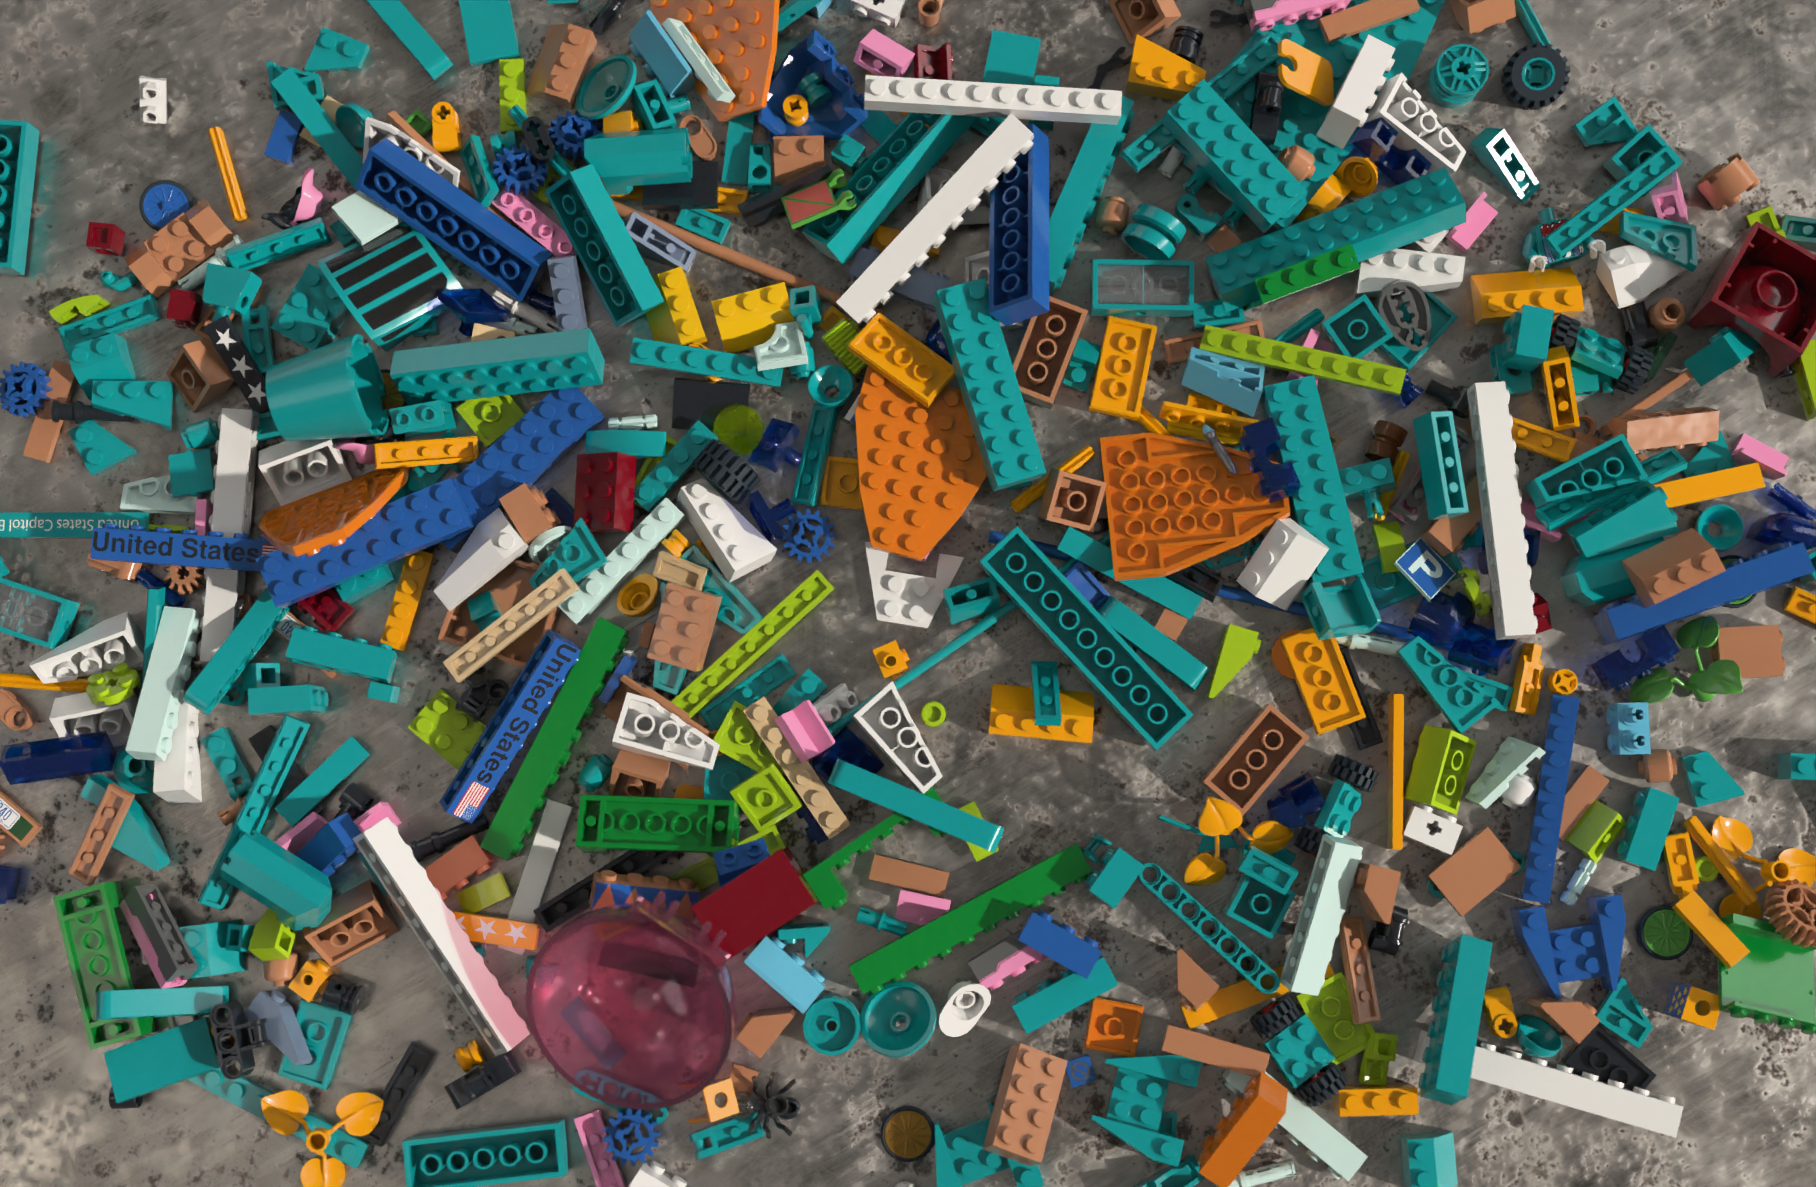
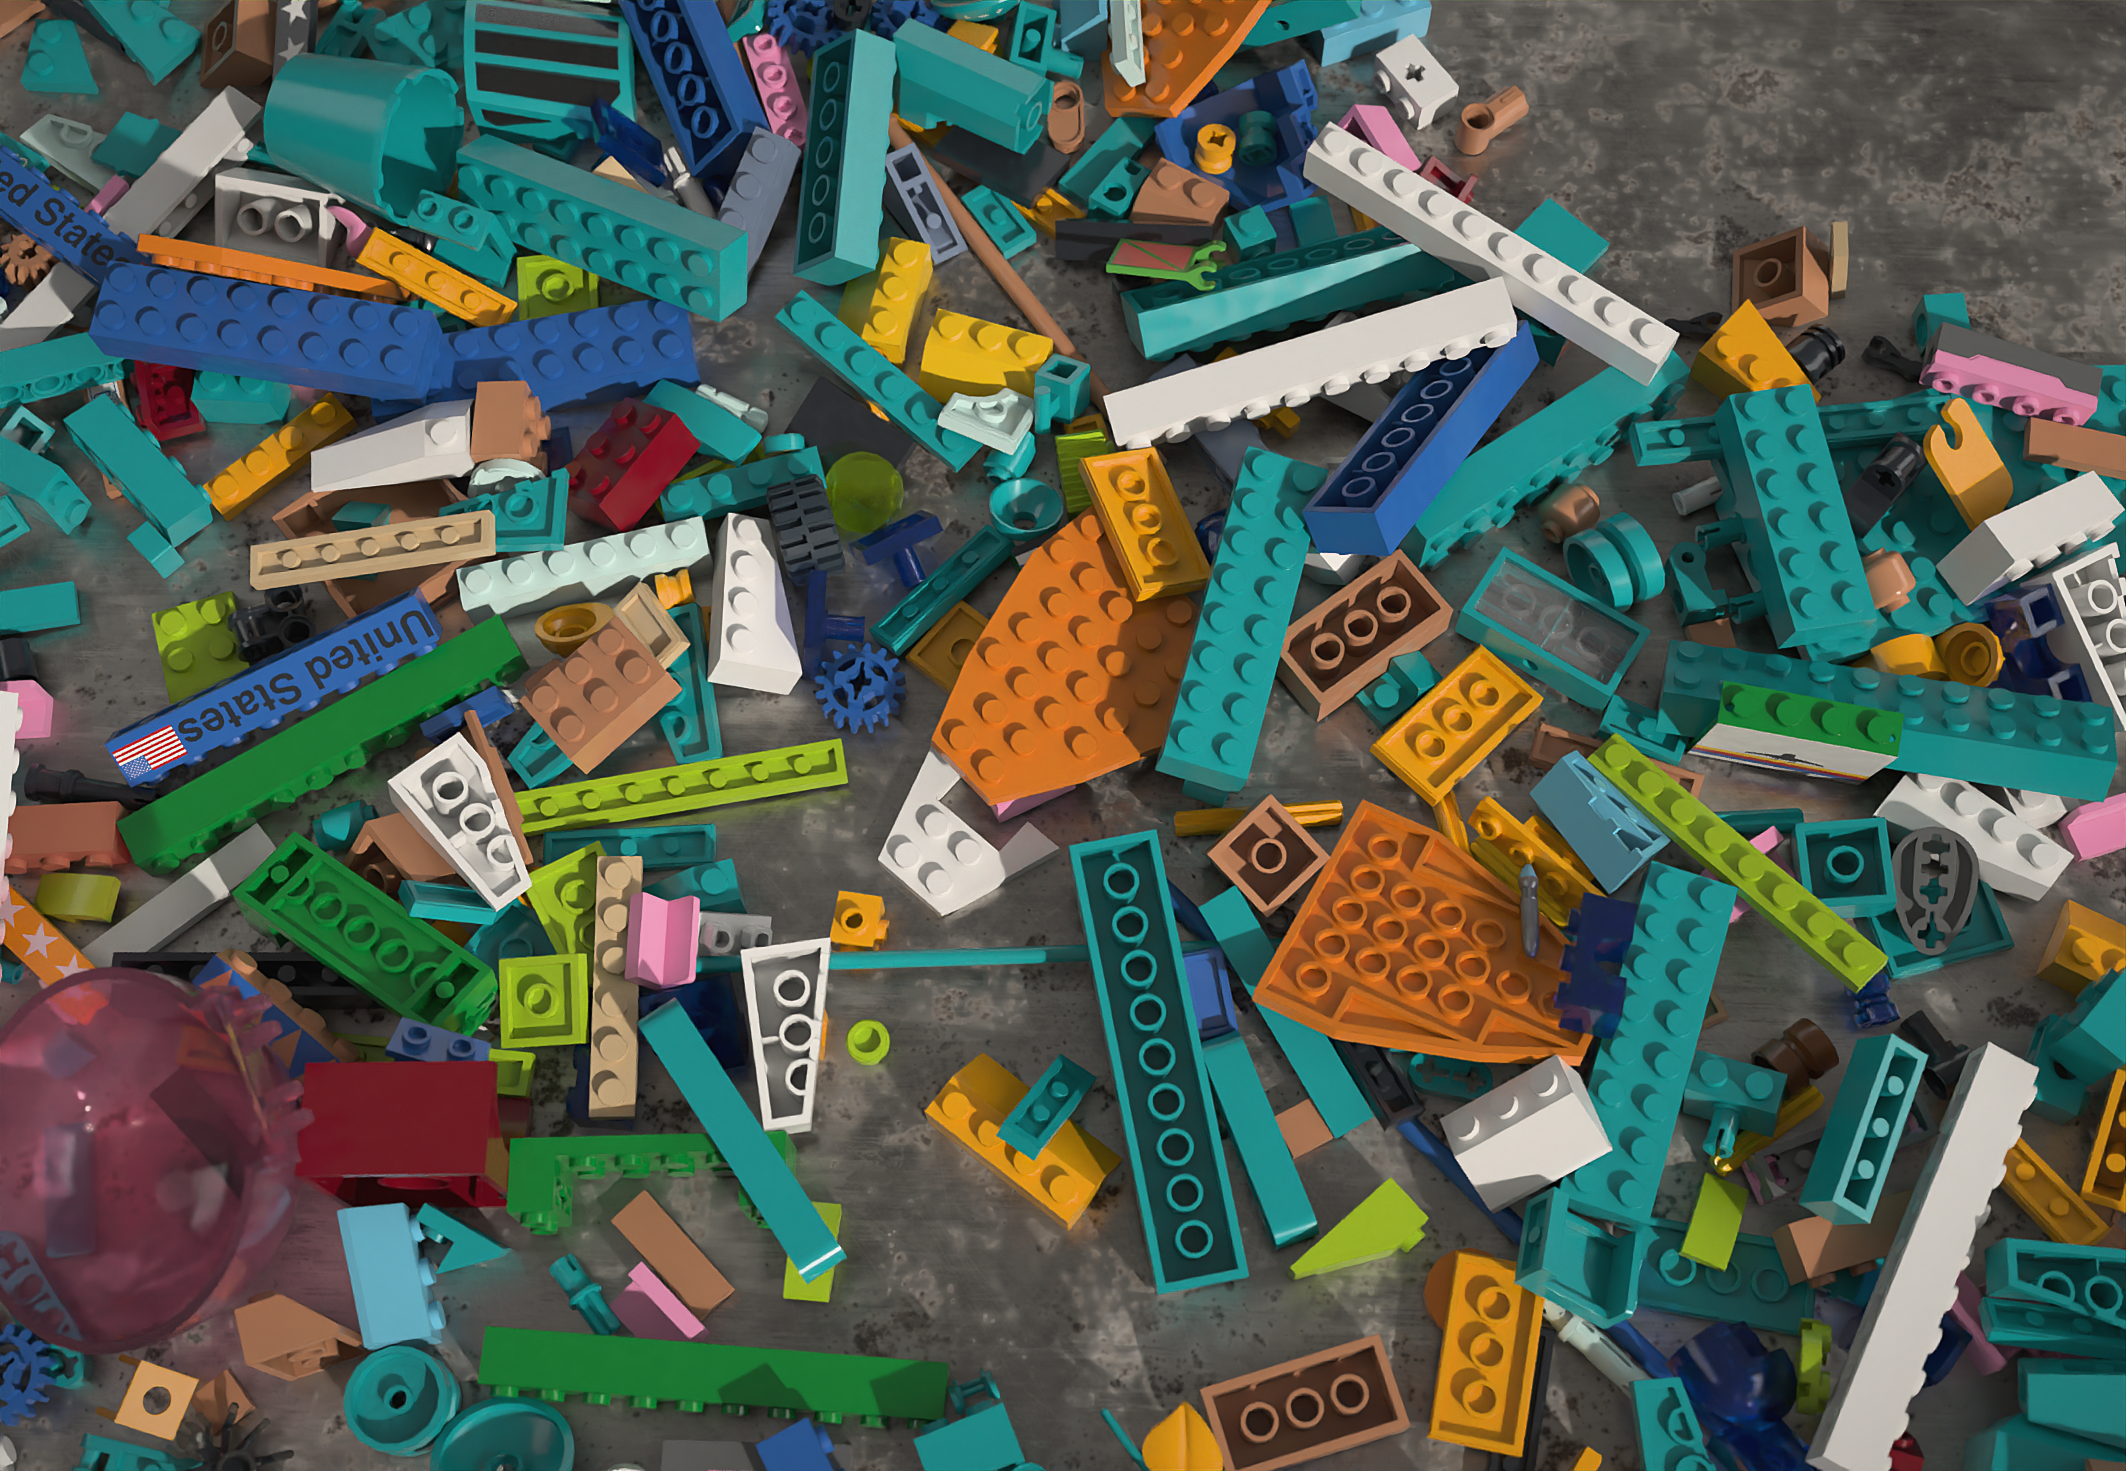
camera: 30 degrees right, 15 degrees down
teal brick [181,418,220,449] -> none
teal brick [943,577,1000,625] -> none
blue piece [1393,537,1456,601] -> none
none -> teal tile [398,880,497,925]
none -> teal tile [763,433,805,457]

